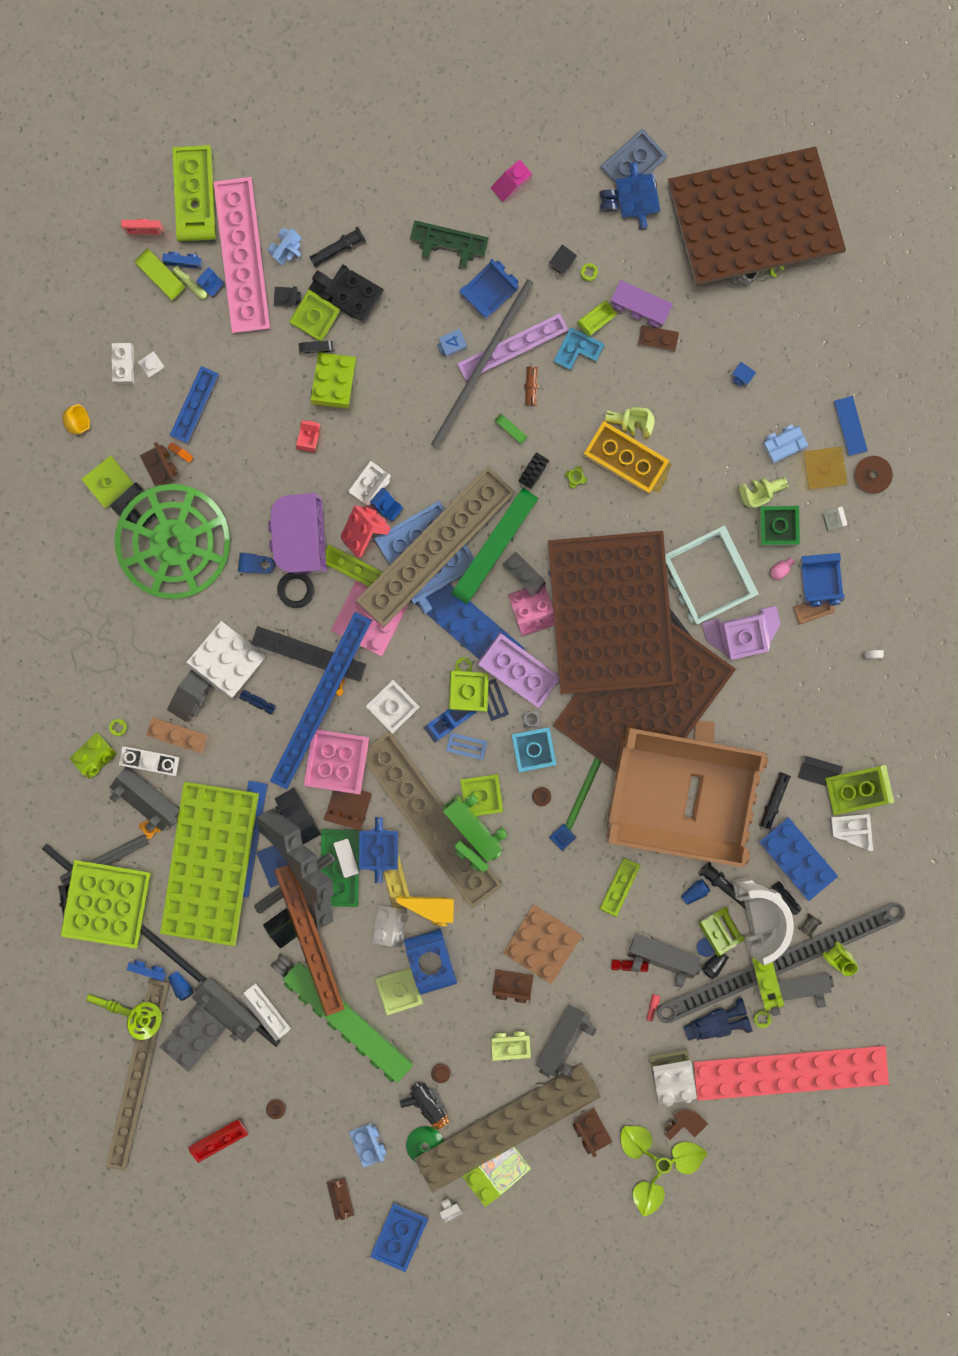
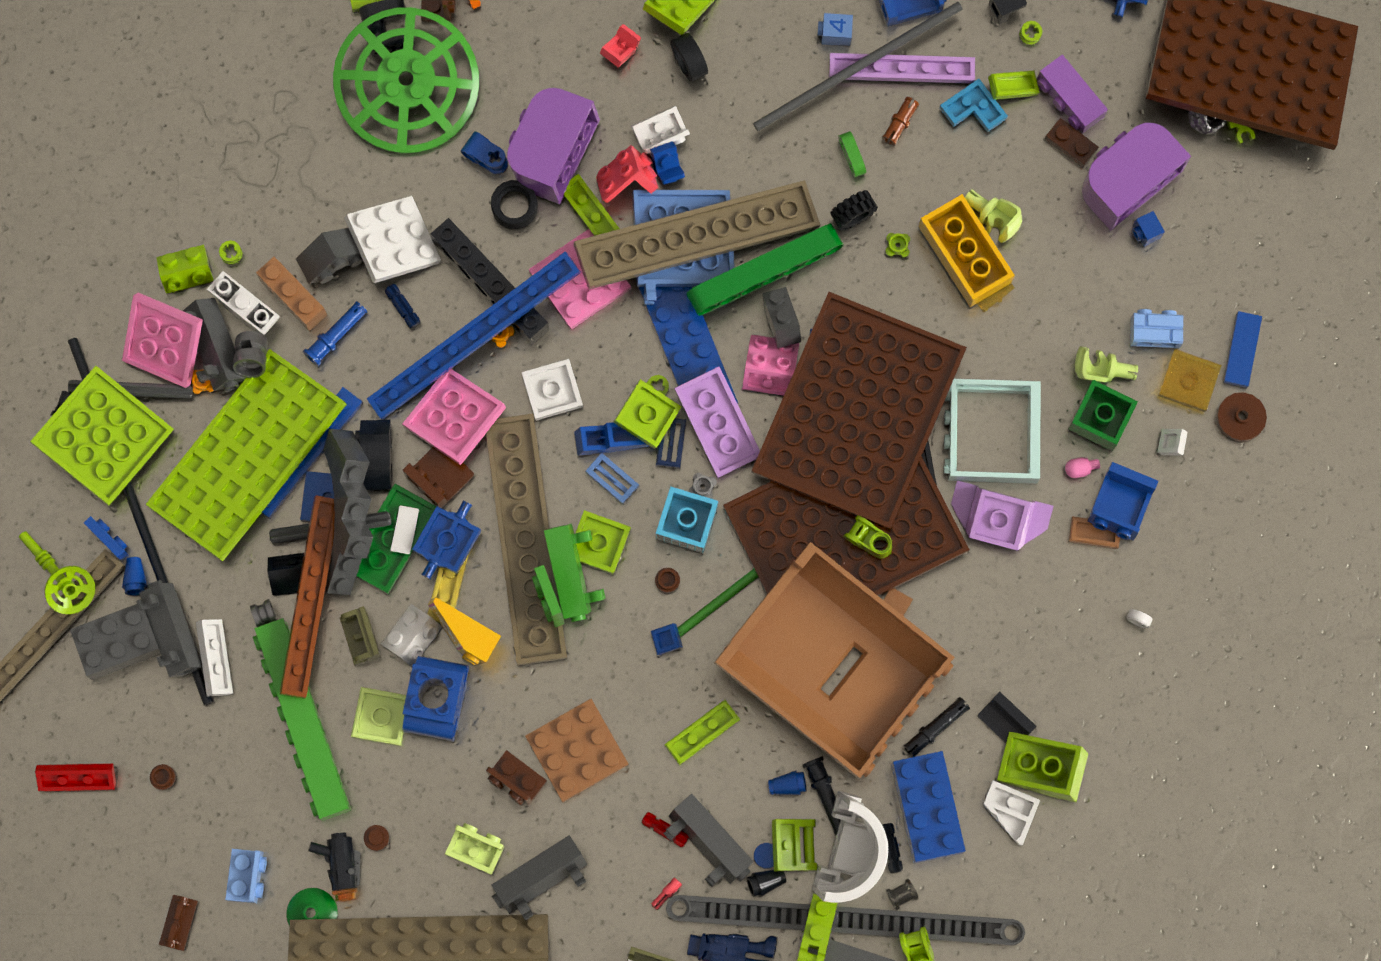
camera: 25 degrees right, 10 degrees down
none -> bright pink plate [122,292,203,388]
none -> flat silver wheel [233,331,268,378]
none -> blue pin [302,301,367,367]
none -> olive hinge [339,606,381,666]
none -> black tyre [670,33,708,82]
none -> lime piece [843,515,892,559]
none -> medium lavender brick [1082,123,1191,231]

